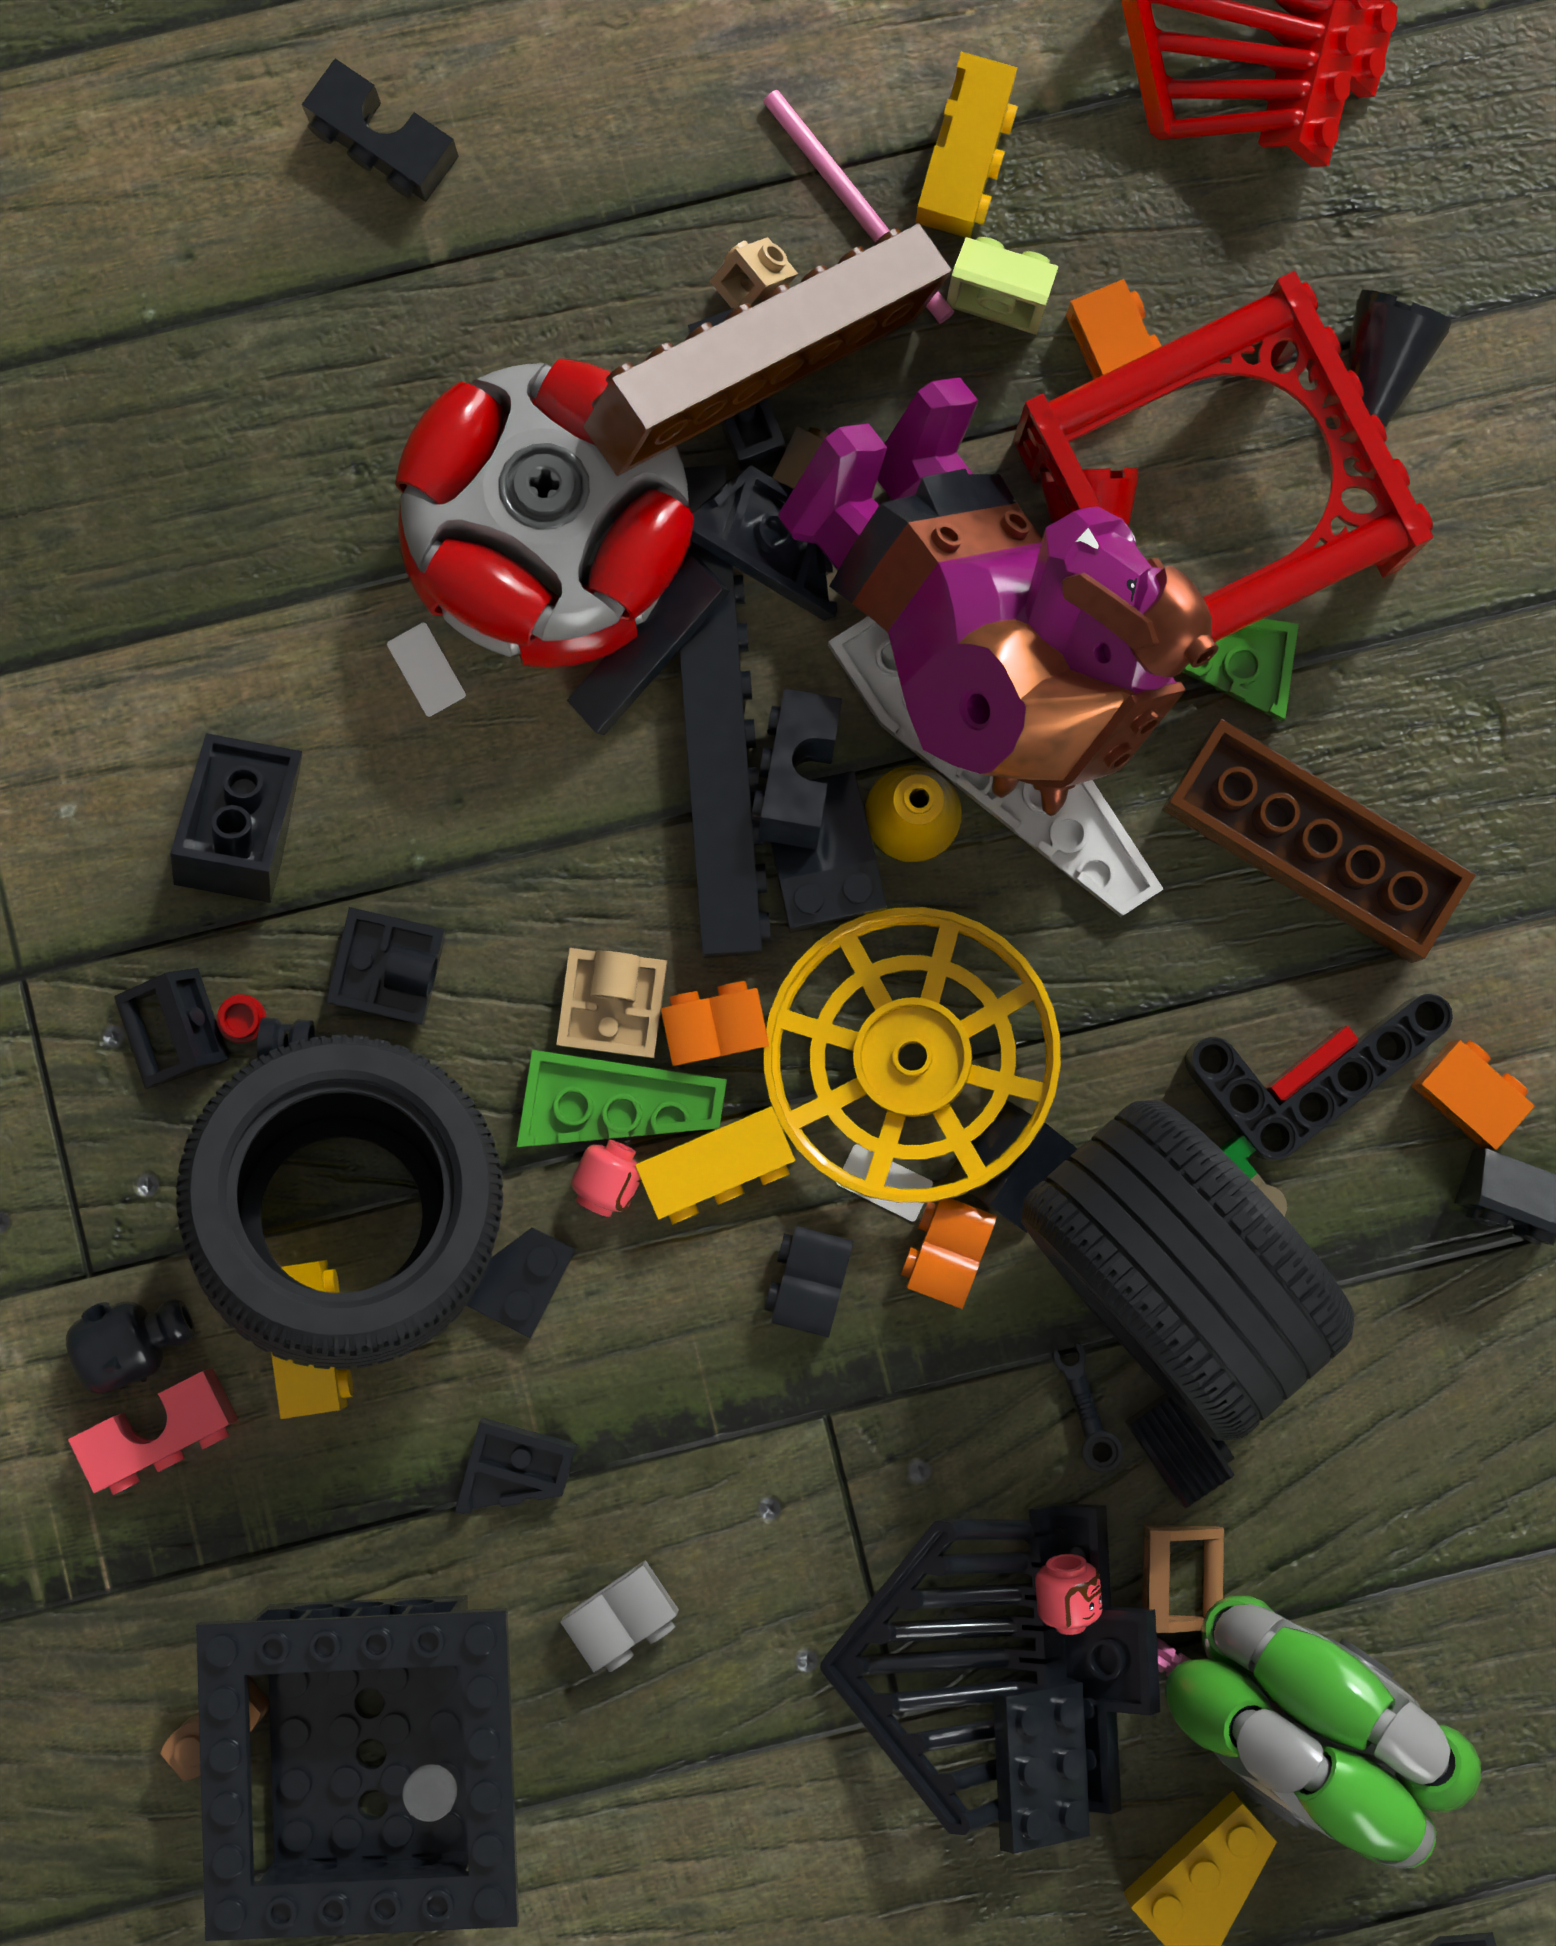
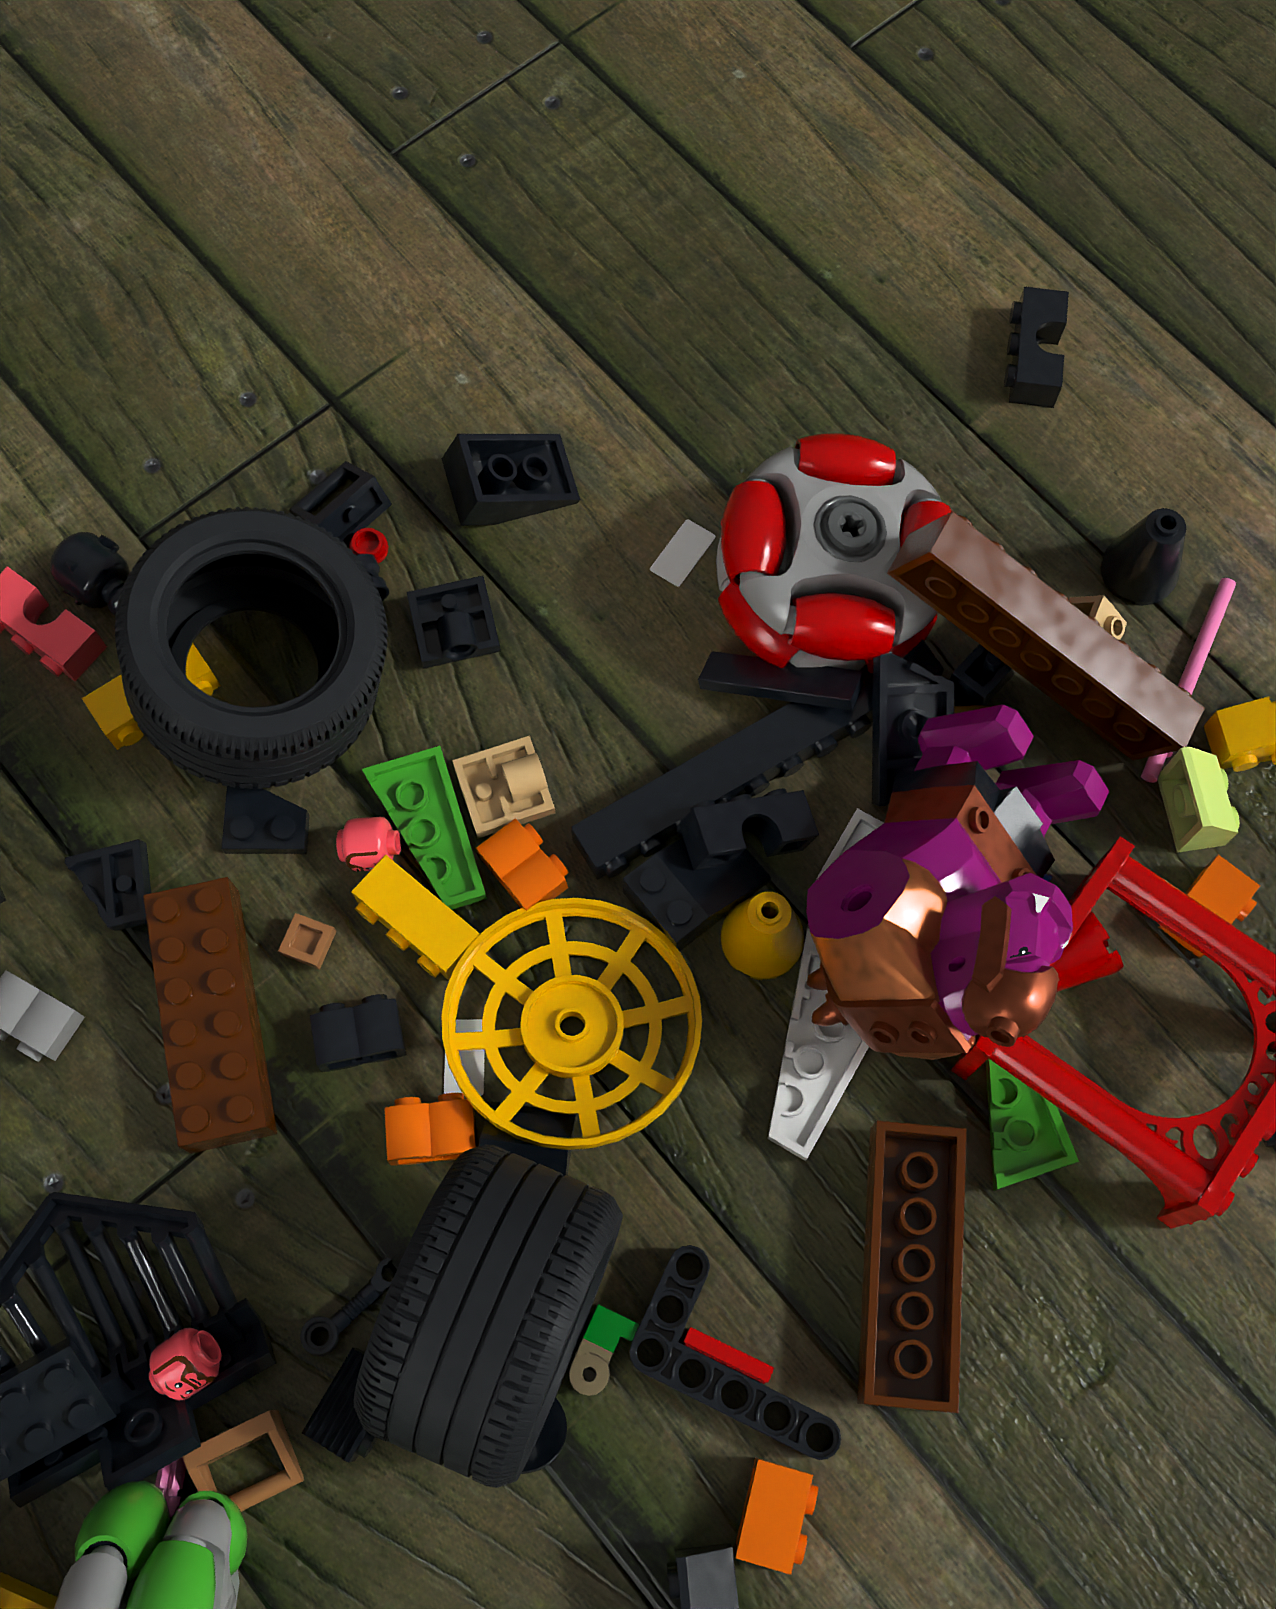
camera: 65 degrees right, 15 degrees down
none -> reddish brown brick [143,877,277,1154]
none -> medium nougat plate [278,913,337,970]
none -> black cone [1100,508,1186,606]

